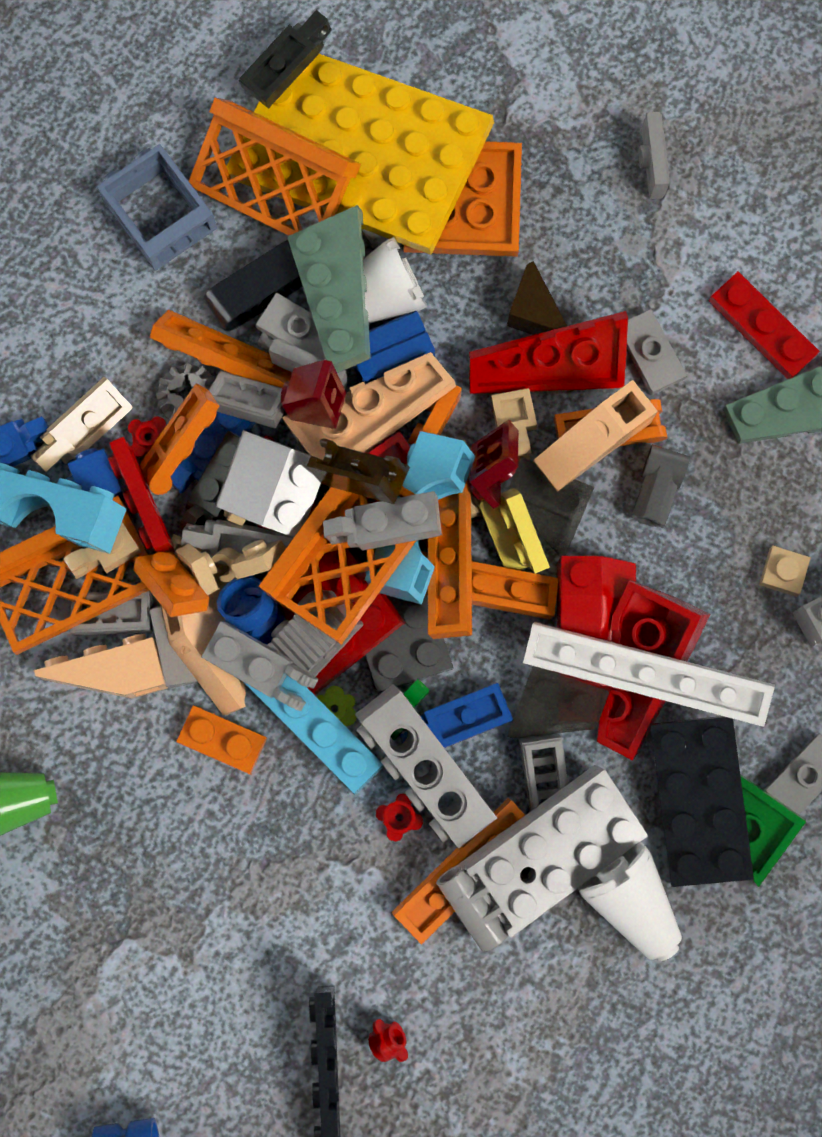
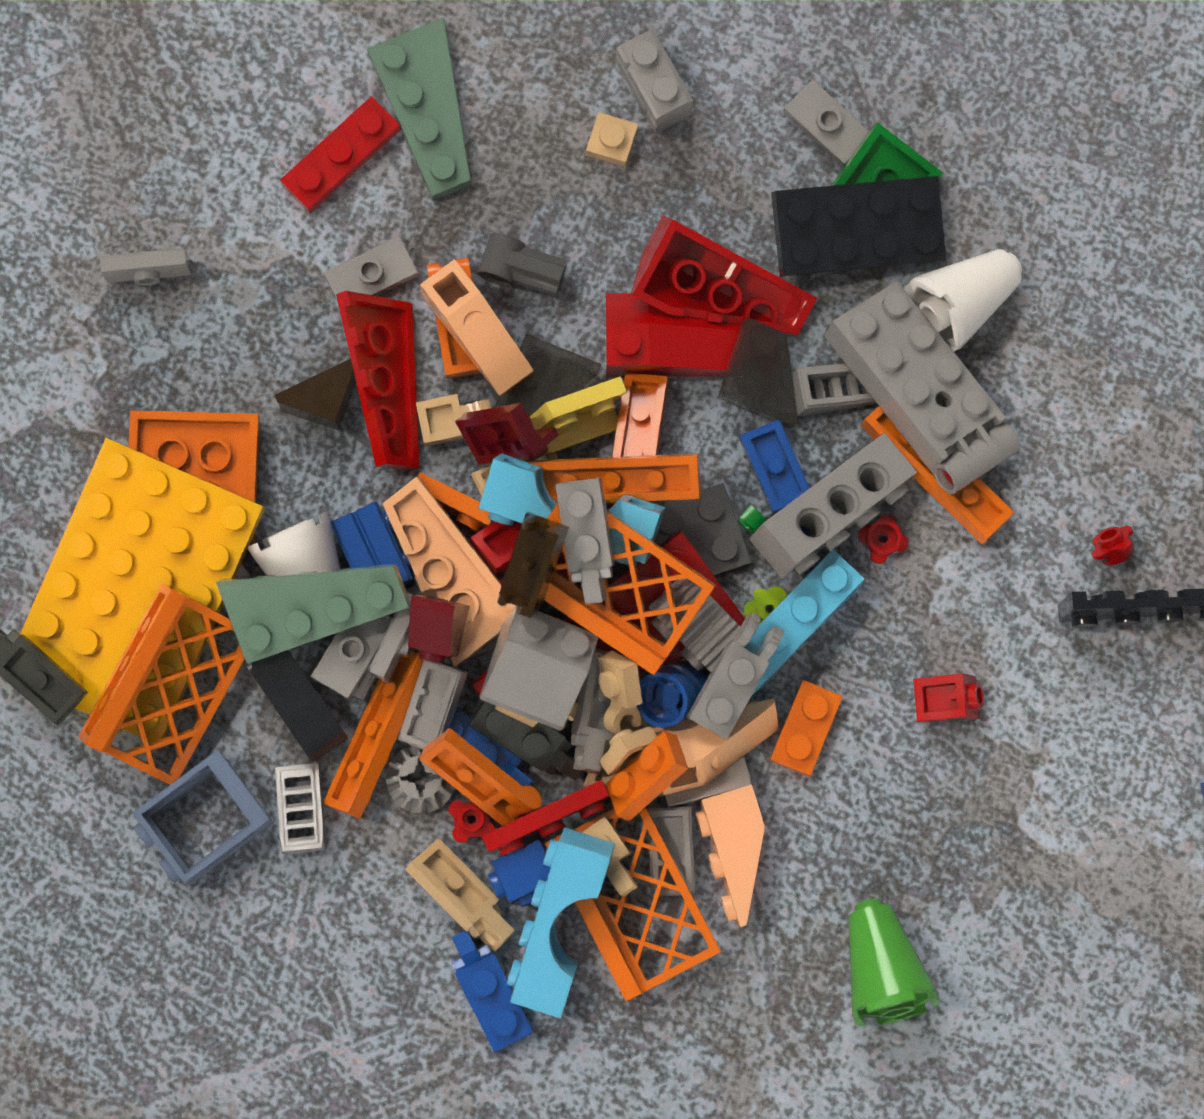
camera: 90 degrees left, 0 degrees up
white plate [523,622,775,727] -> none
none -> light grey slope [275,763,327,854]
none -> red bracket [913,673,984,723]

